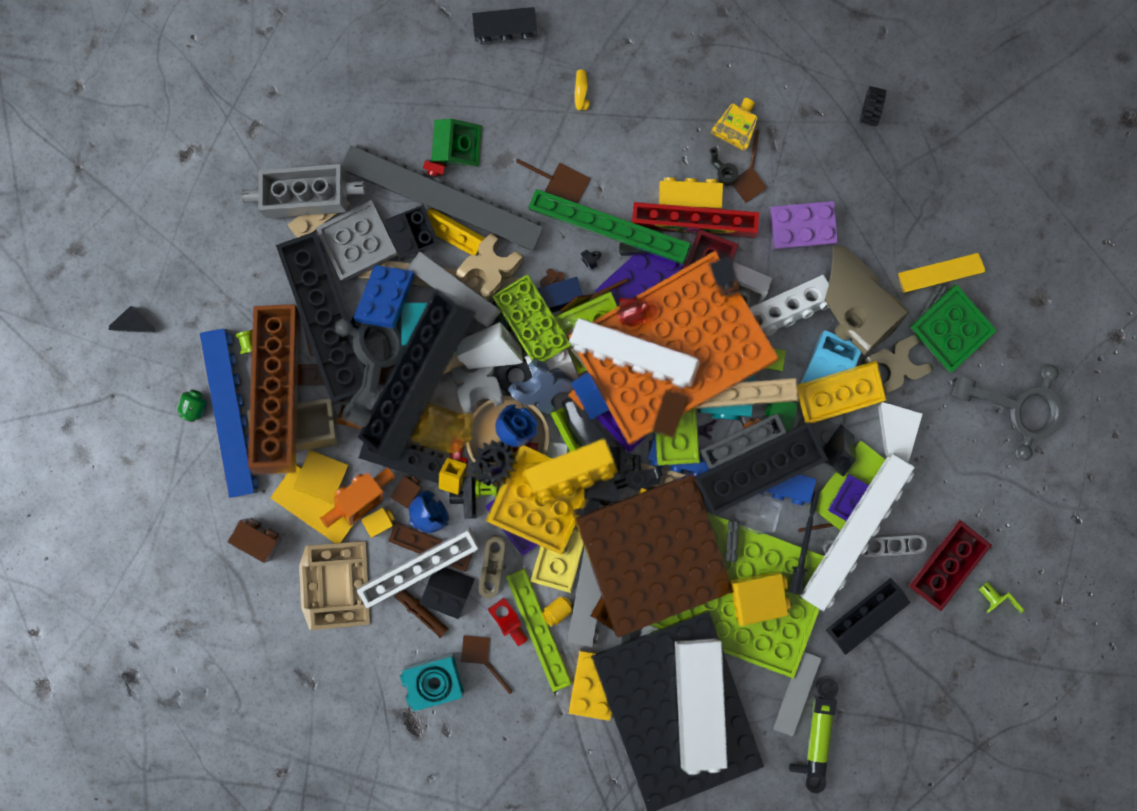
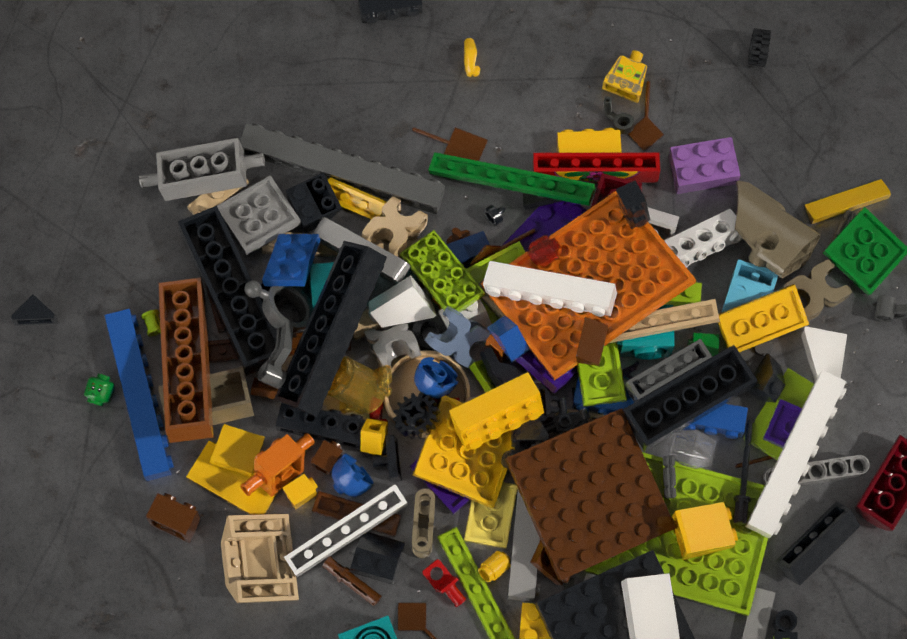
camera: 10 degrees left, 15 degrees down
red plate [423,159,447,177] -> none
green slope [431,118,482,167] -> none
lime bush [475,479,497,498] -> none

